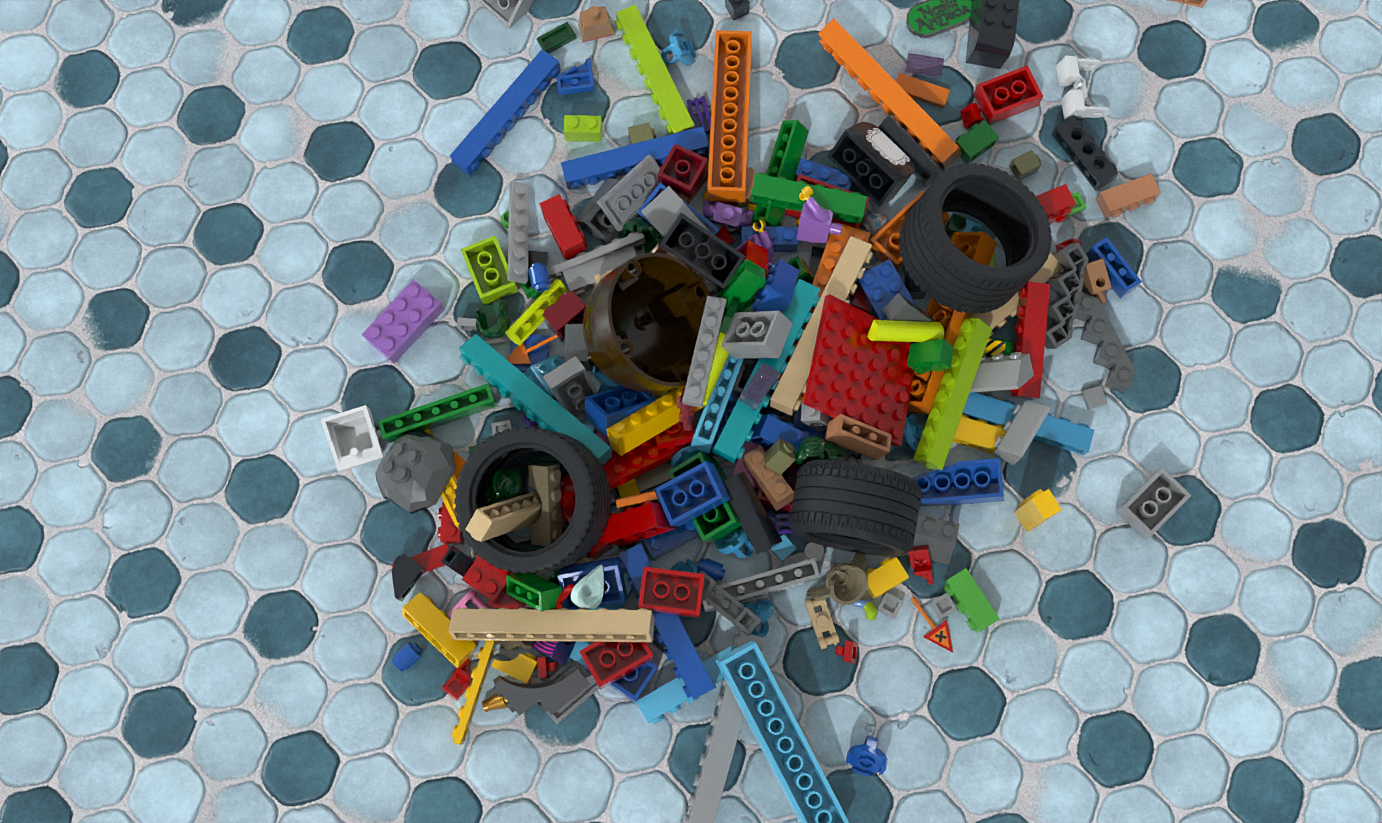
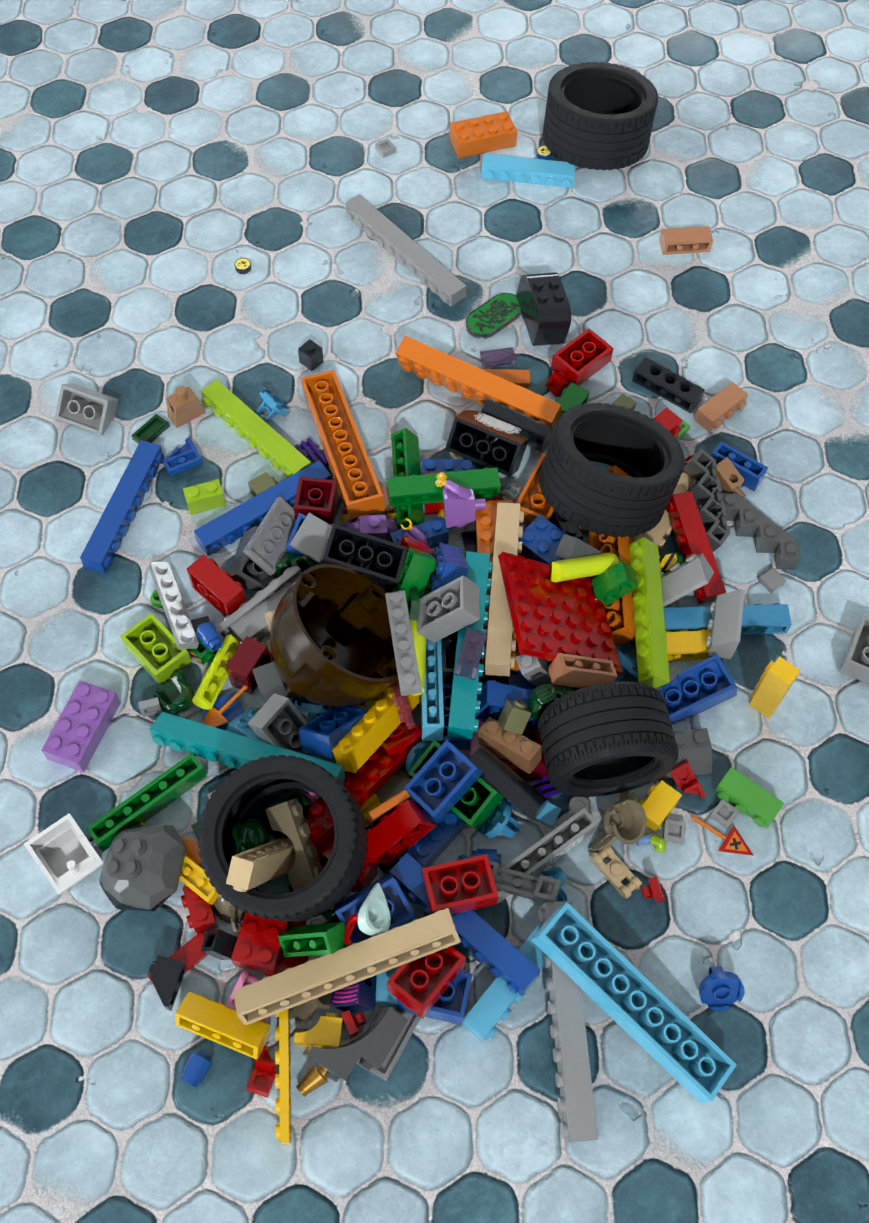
camera: 25 degrees left, 15 degrees down
white piece [1056,56,1110,119] -> none

